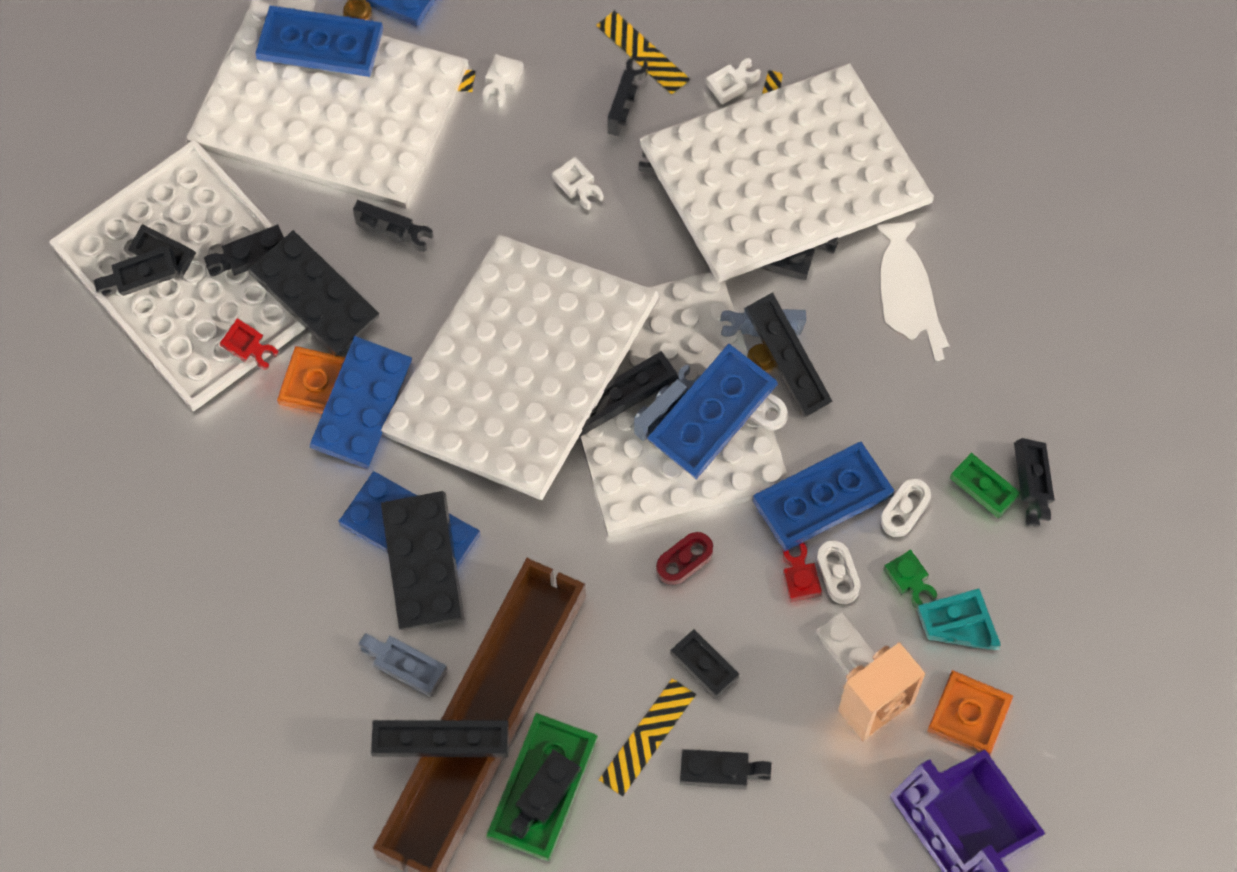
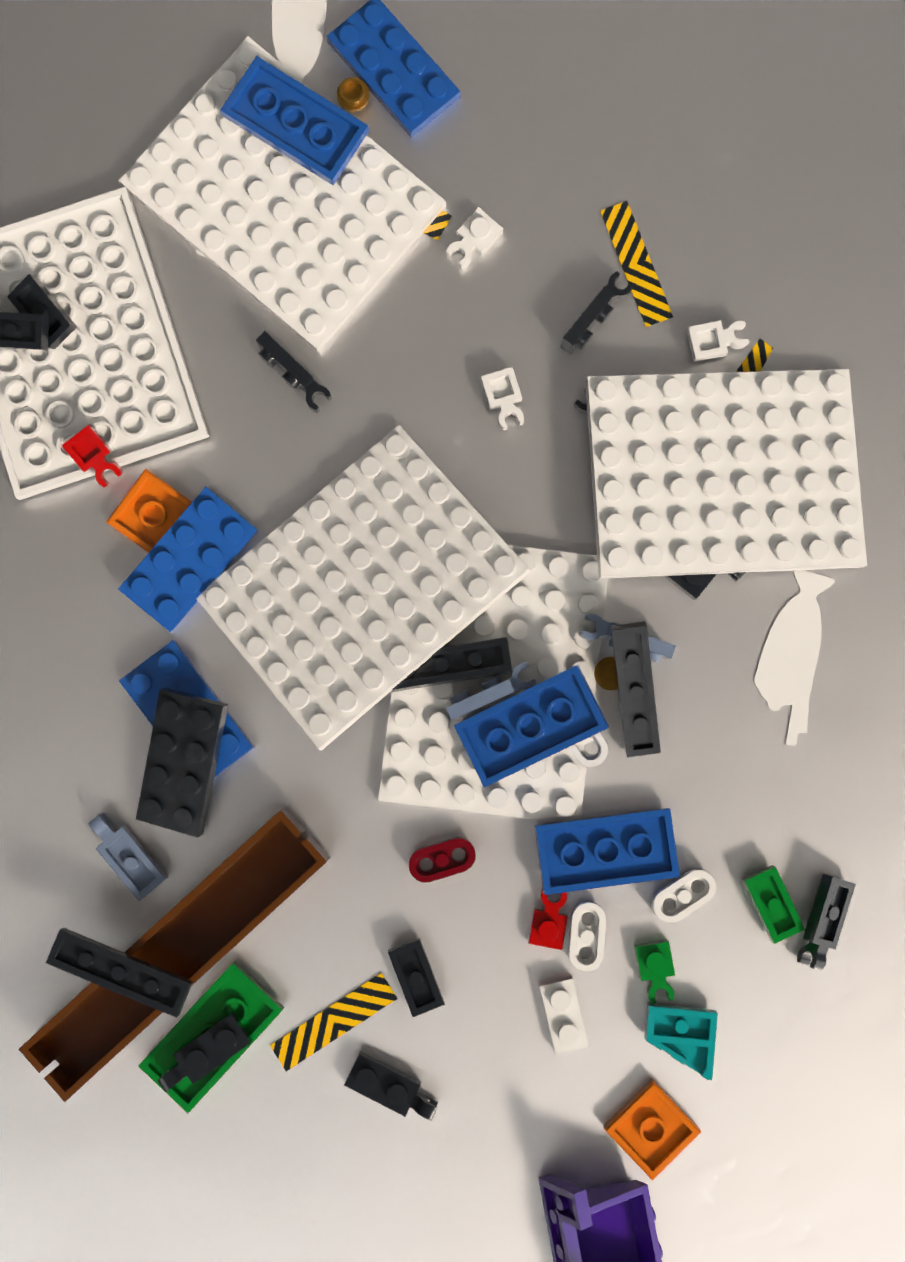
camera: 20 degrees right, 20 degrees up
black plate [204,224,284,277] -> none
black plate [249,230,380,357] -> none
light nougat brick [838,642,926,741] -> none

